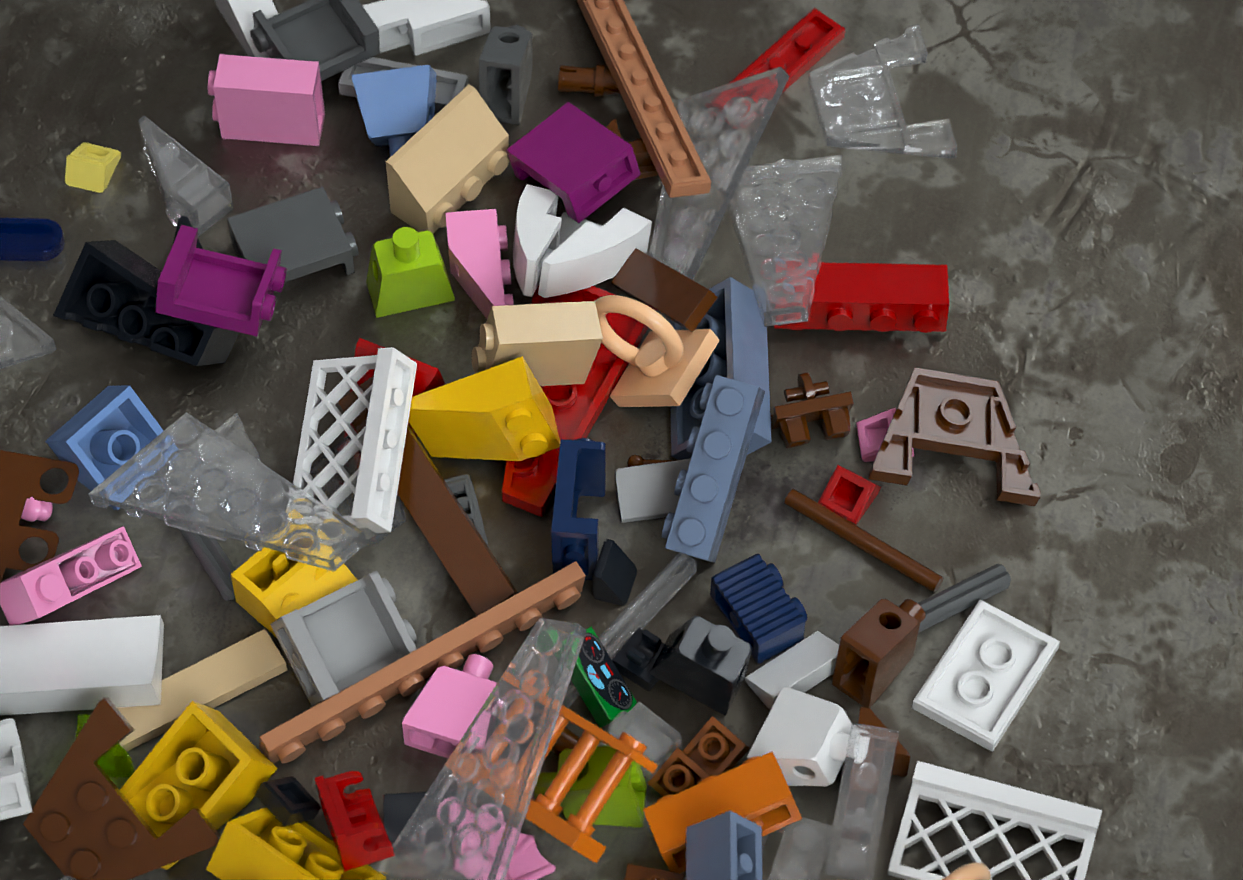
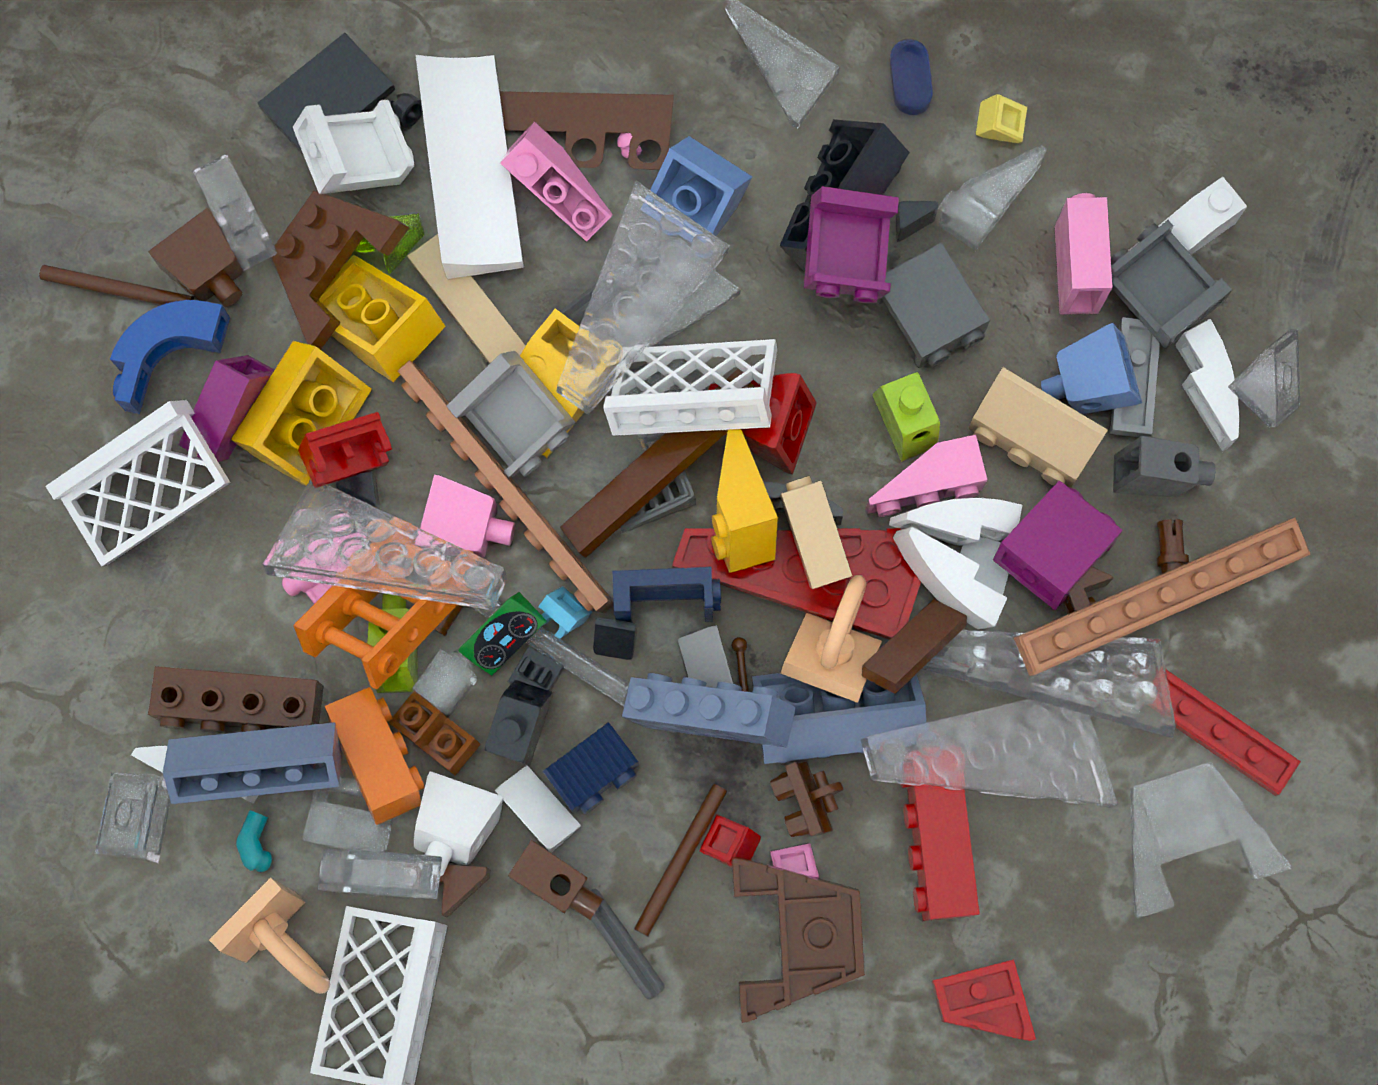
camera: 85 degrees right, 20 degrees up
black tile [255,776,321,826] -> none
white tile [912,600,1060,752] -> none
none -> medium azure tile [538,586,592,640]
none -> red wing [932,959,1036,1041]

